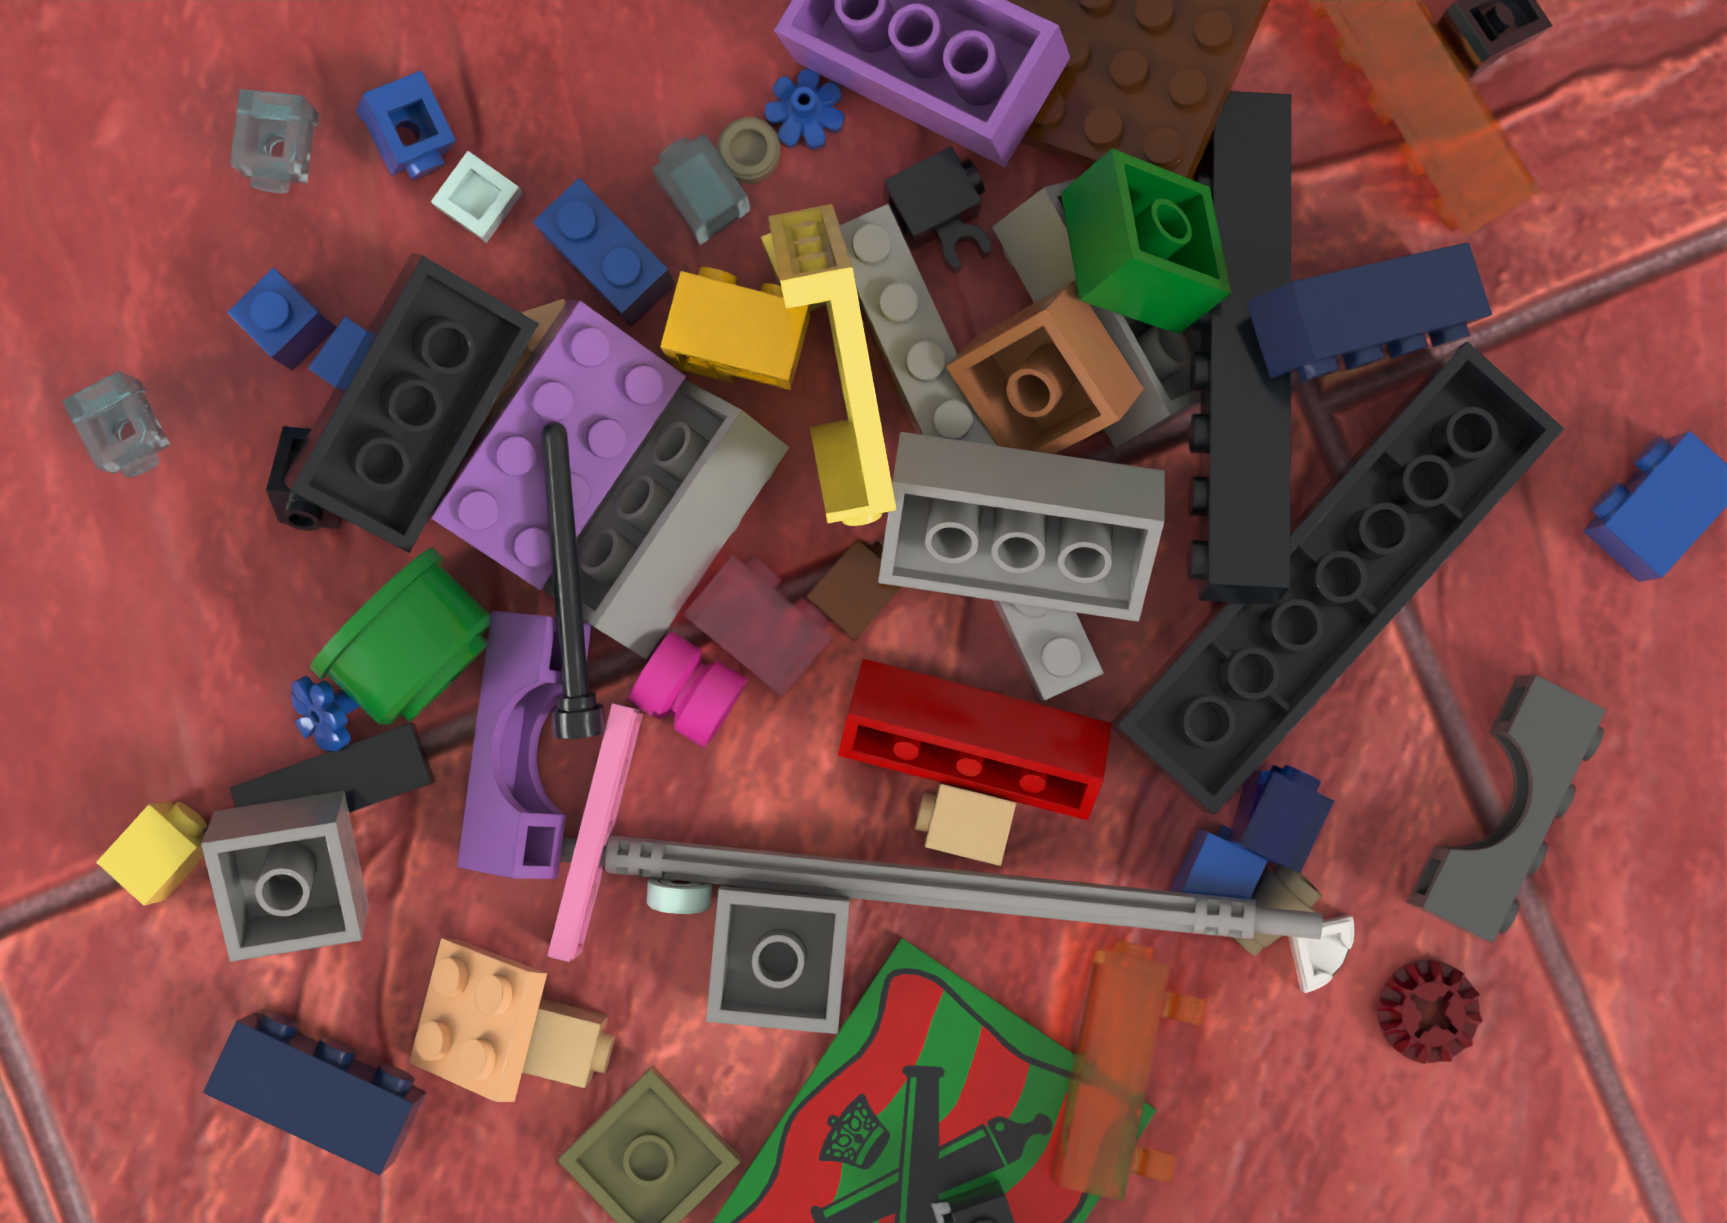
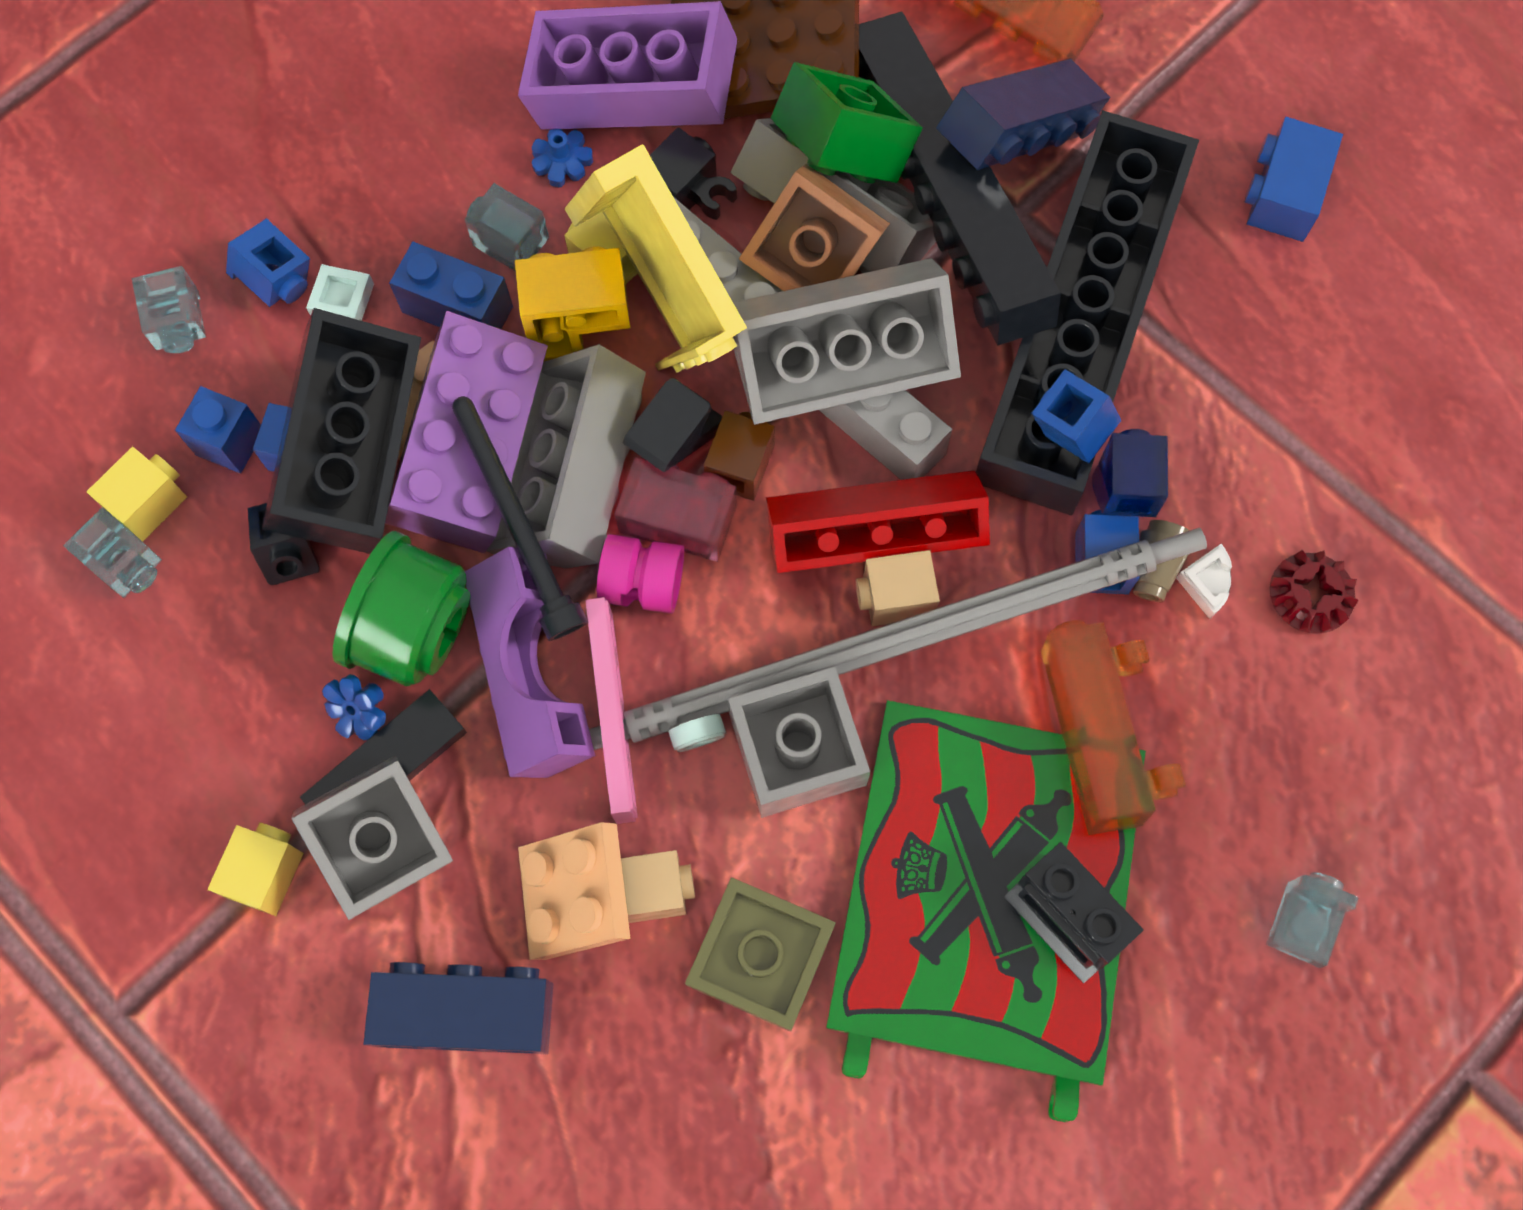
camera: 25 degrees left, 15 degrees down
dark tan tile [717,117,781,185] -> none
dark grey arch [1406,675,1606,943] -> none
none -> light yellow brick [86,446,187,542]
none -> black slope [623,378,723,472]
none -> blue brick [1031,369,1121,464]

